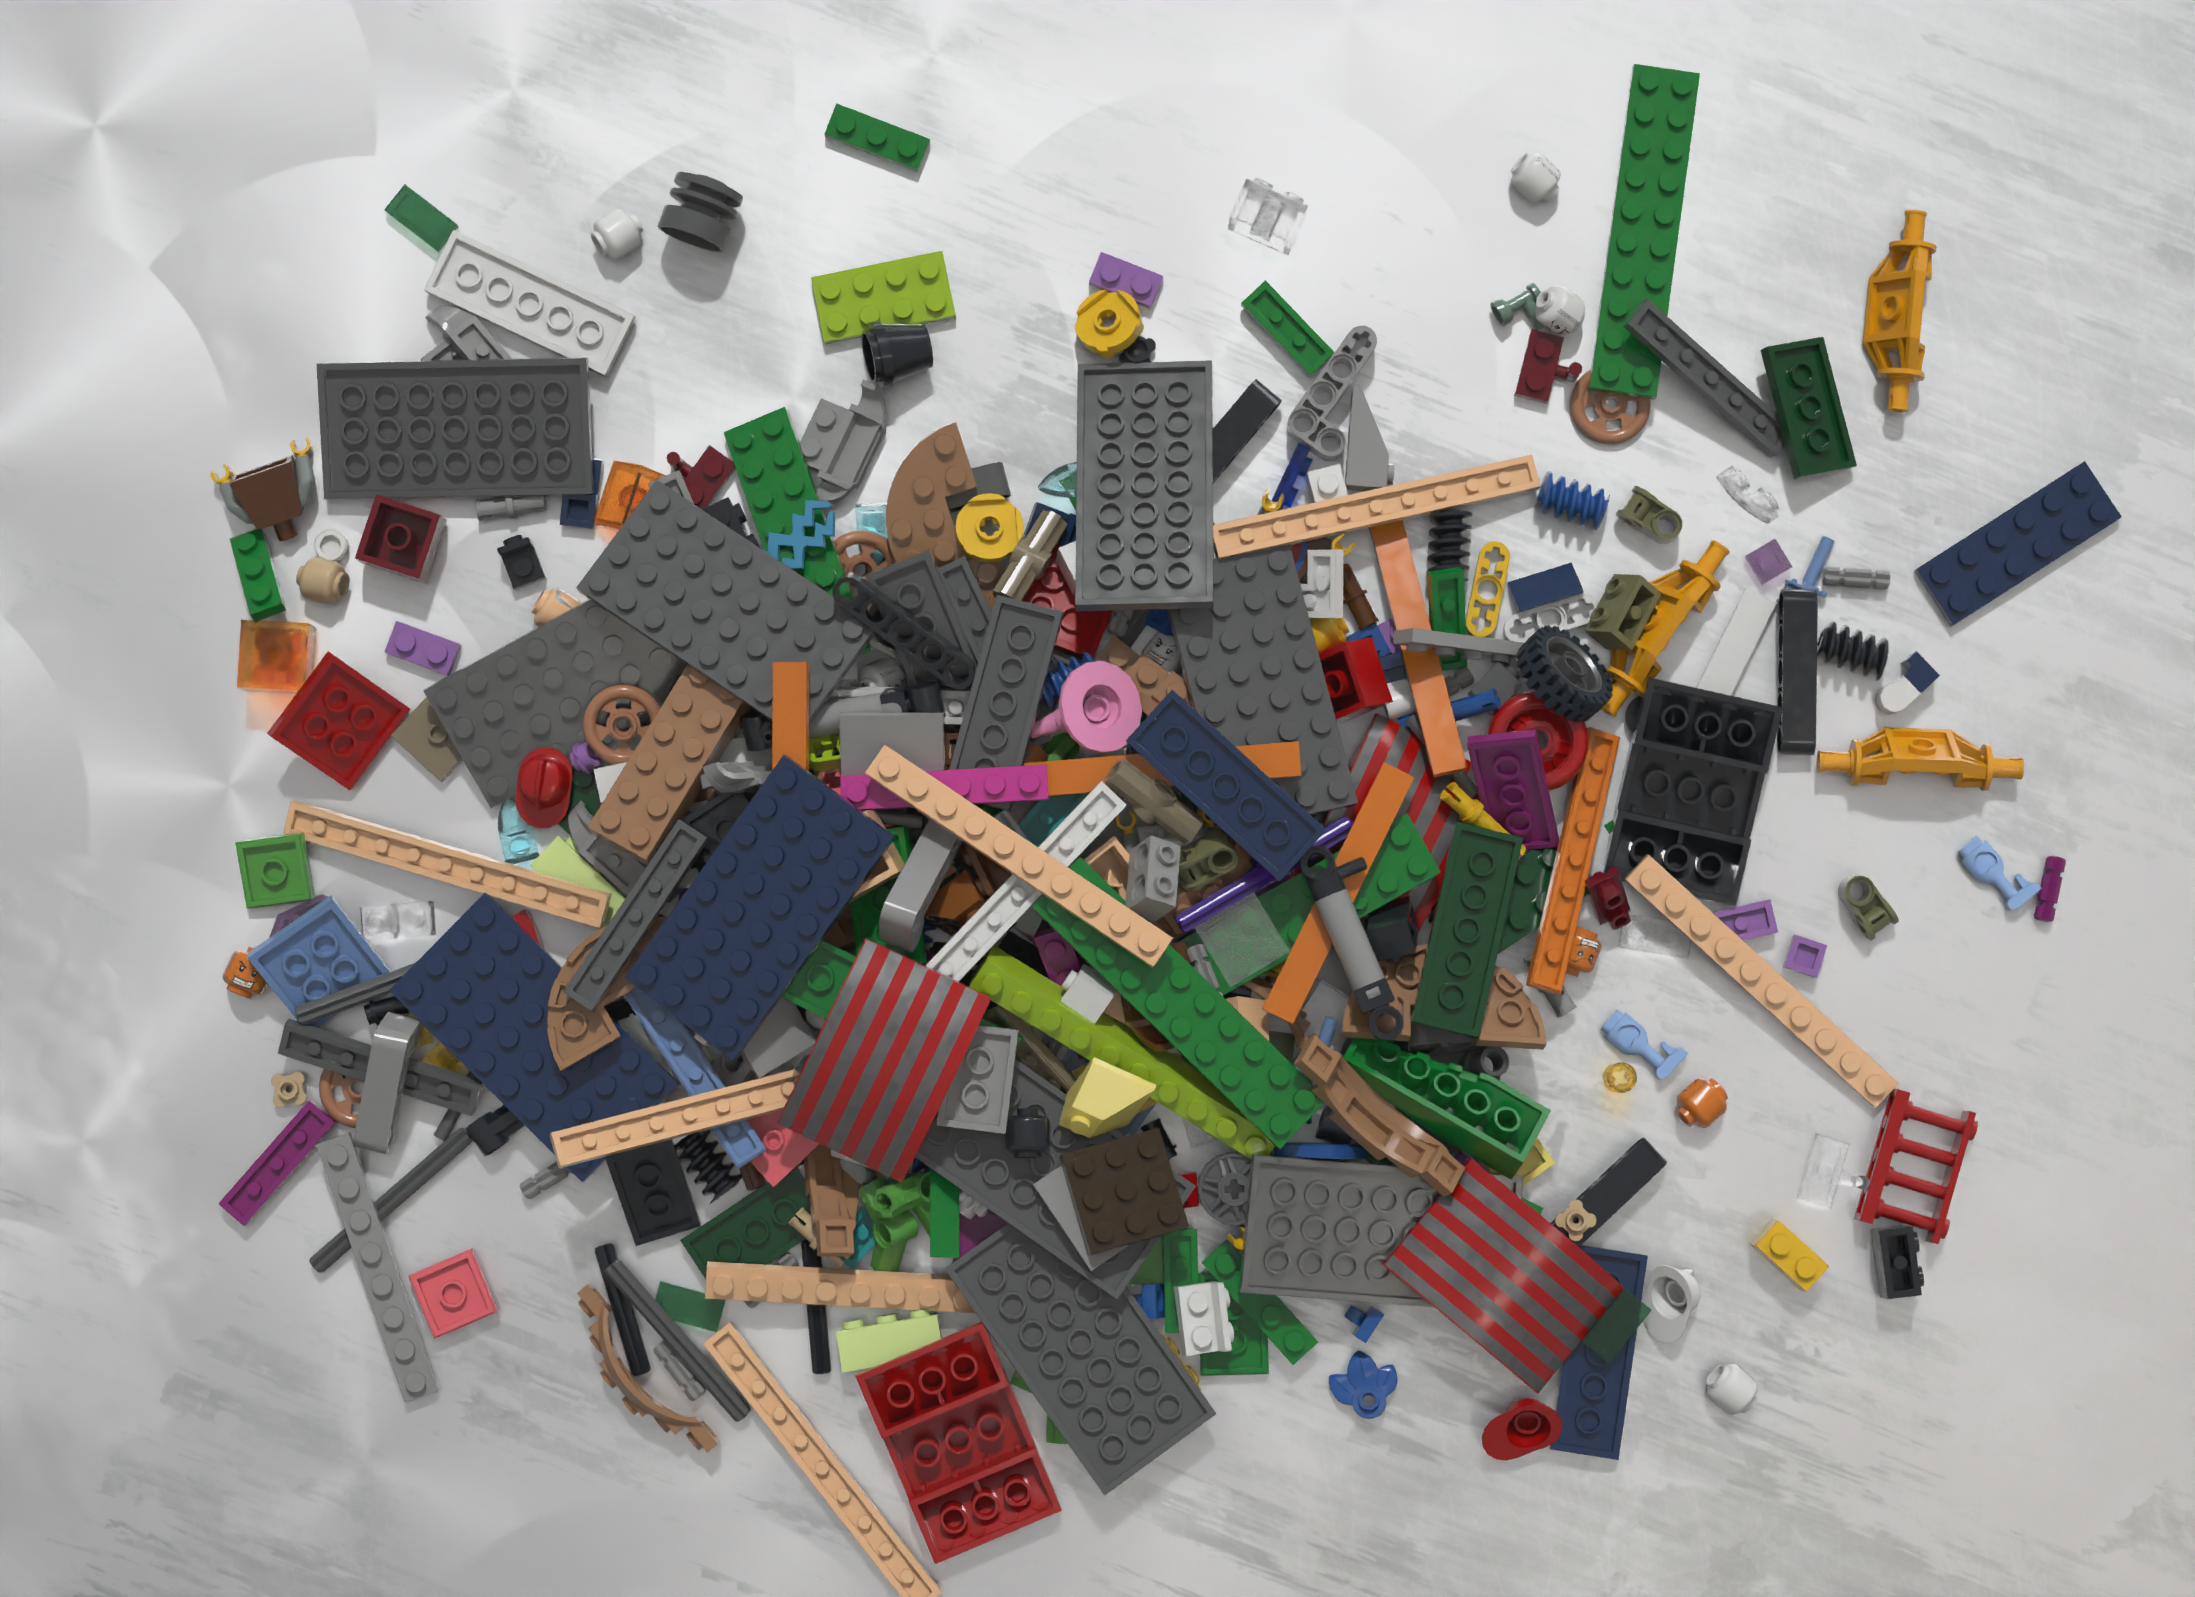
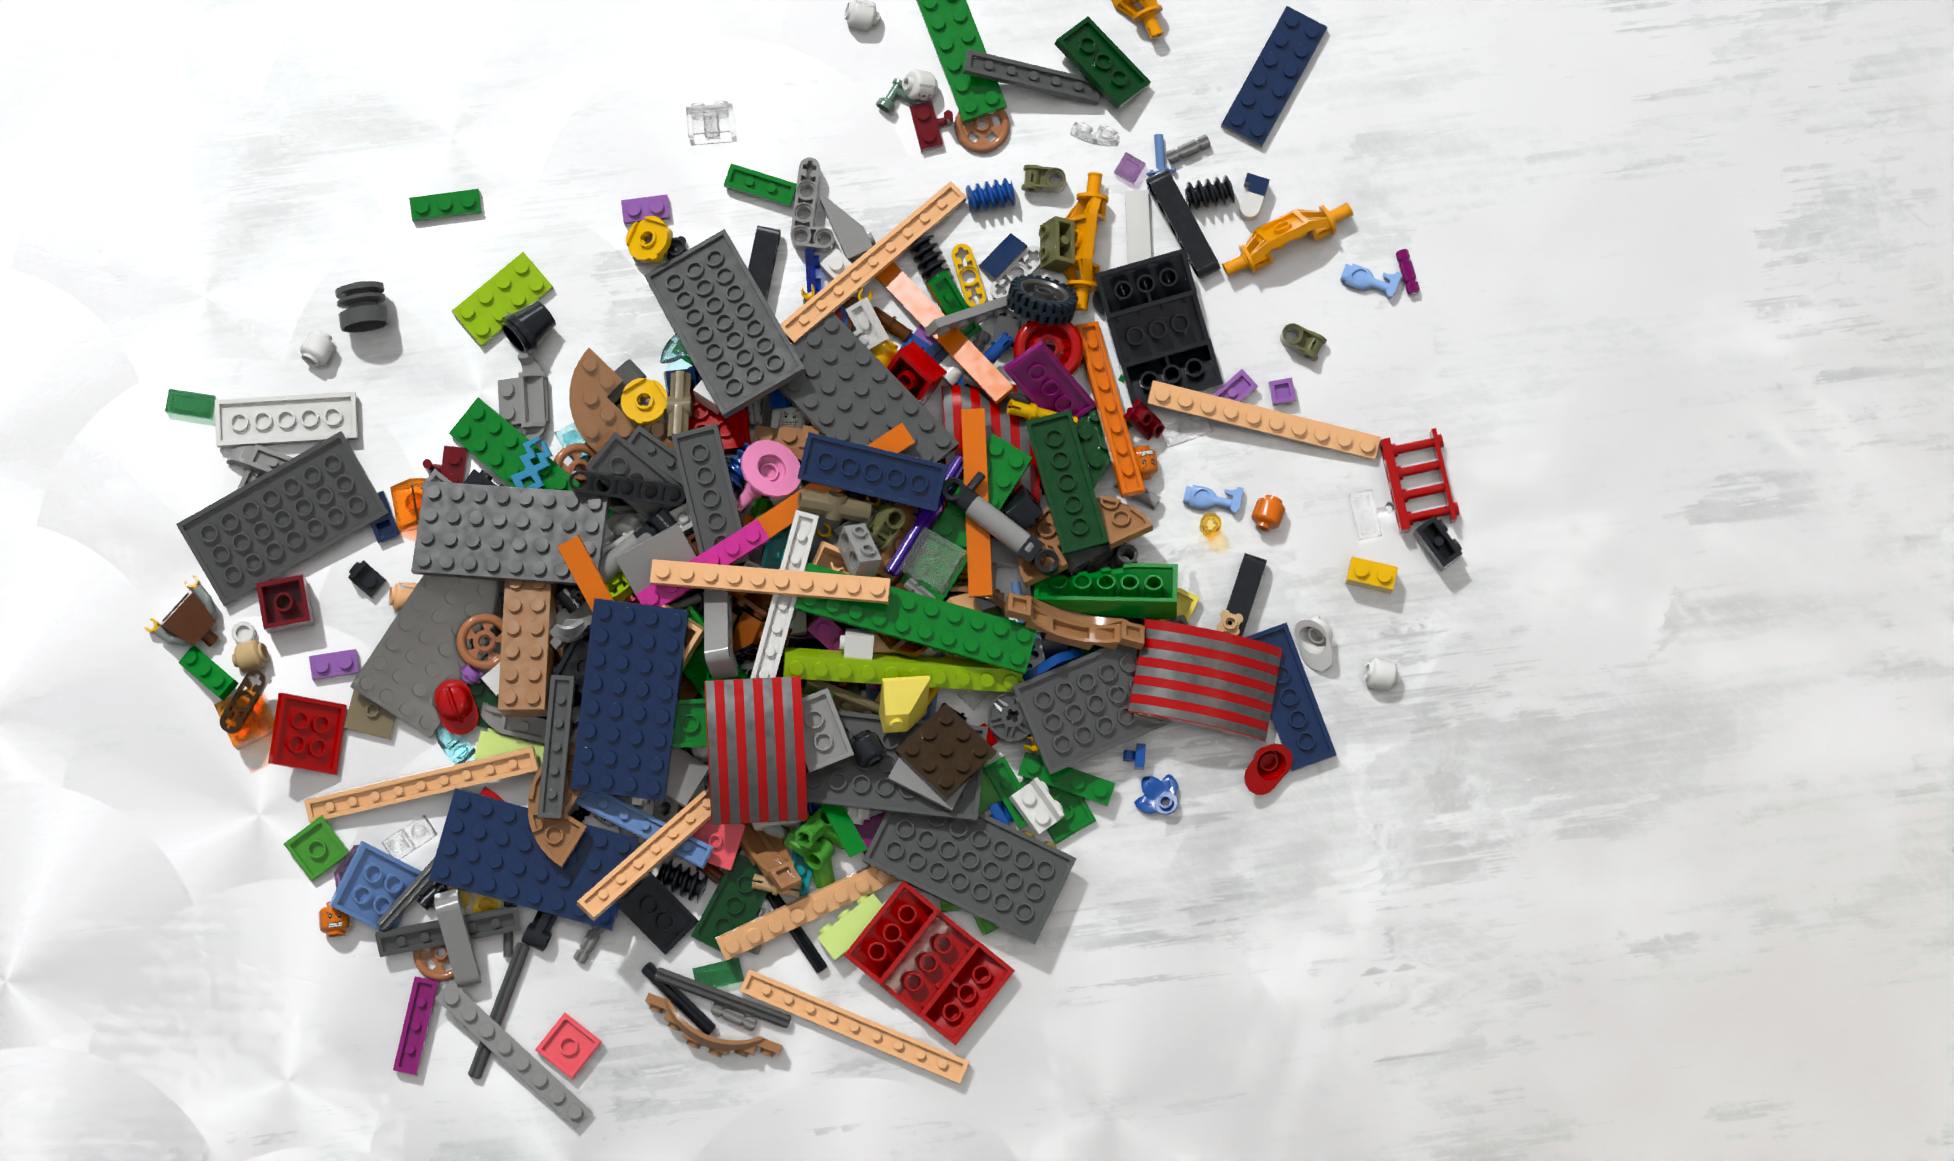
camera: 25 degrees left, 5 degrees down
tan plate [271,1072,307,1107] -> none
light grey pin [475,495,546,521] -> none
clear green tile [1581,1288,1652,1364] -> none
none -> dark brown beam [220,670,267,734]

